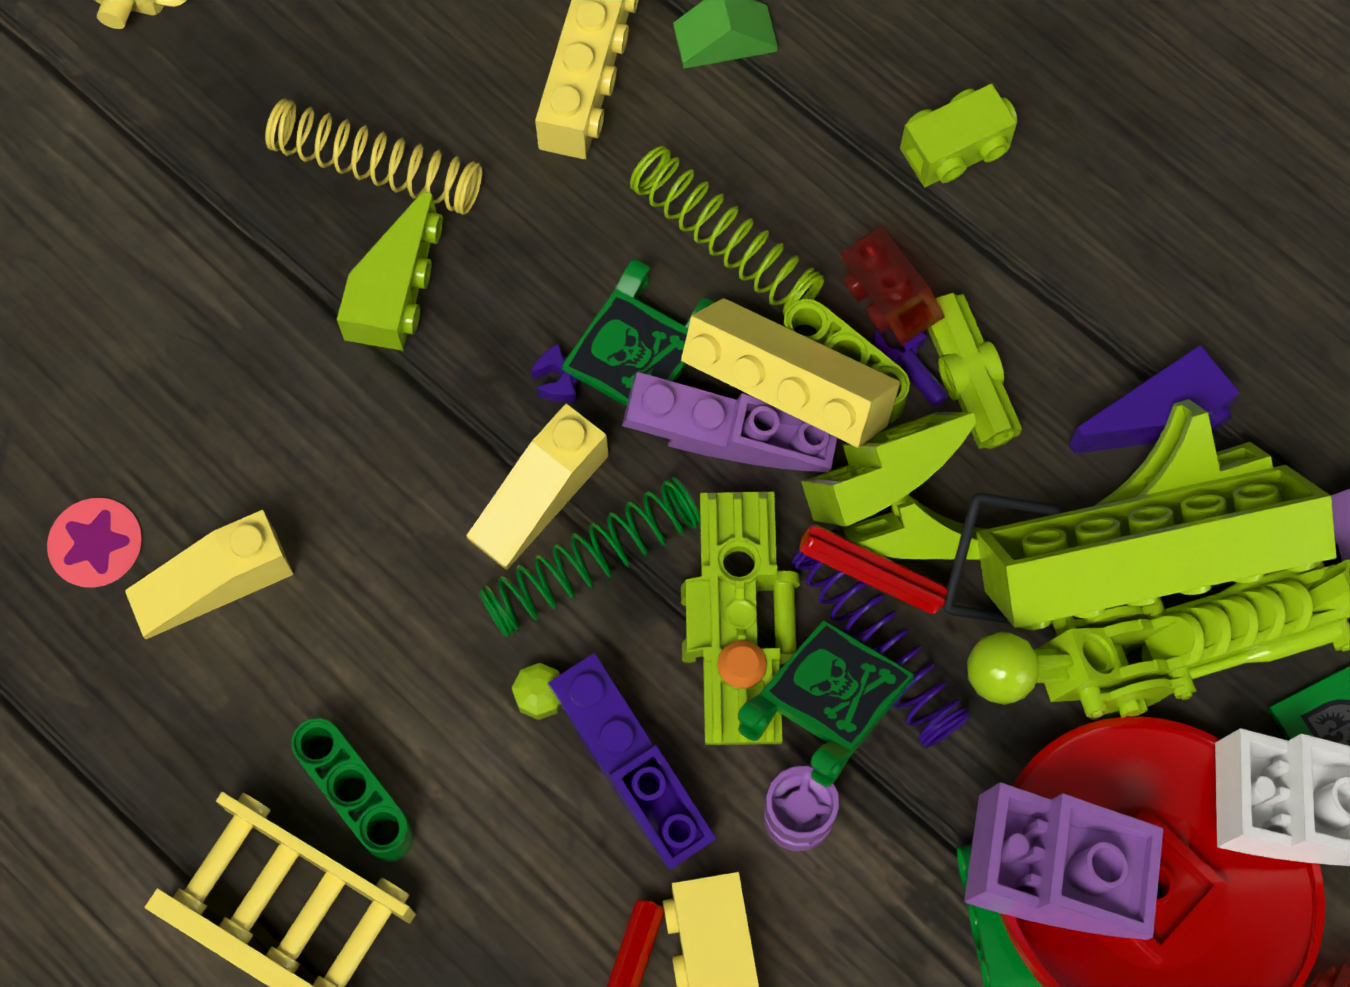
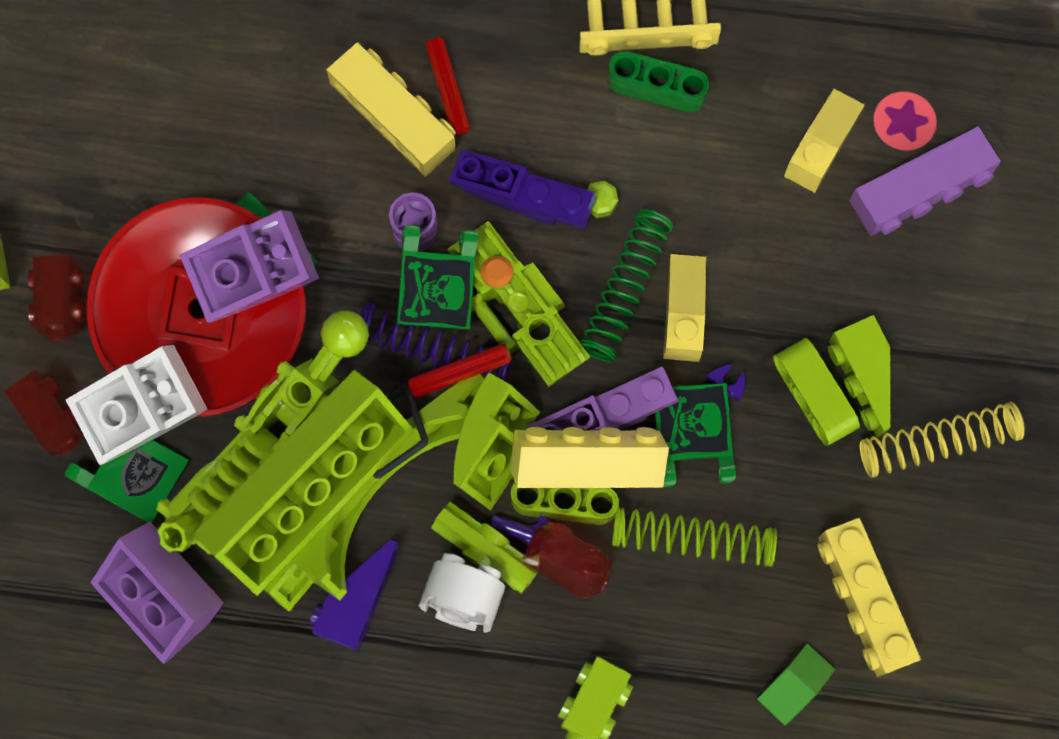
camera: 145 degrees right, 5 degrees up
none -> white brick [419,553,505,632]
none -> lime beam [773,338,860,446]
none -> medium lavender brick [849,126,1001,236]

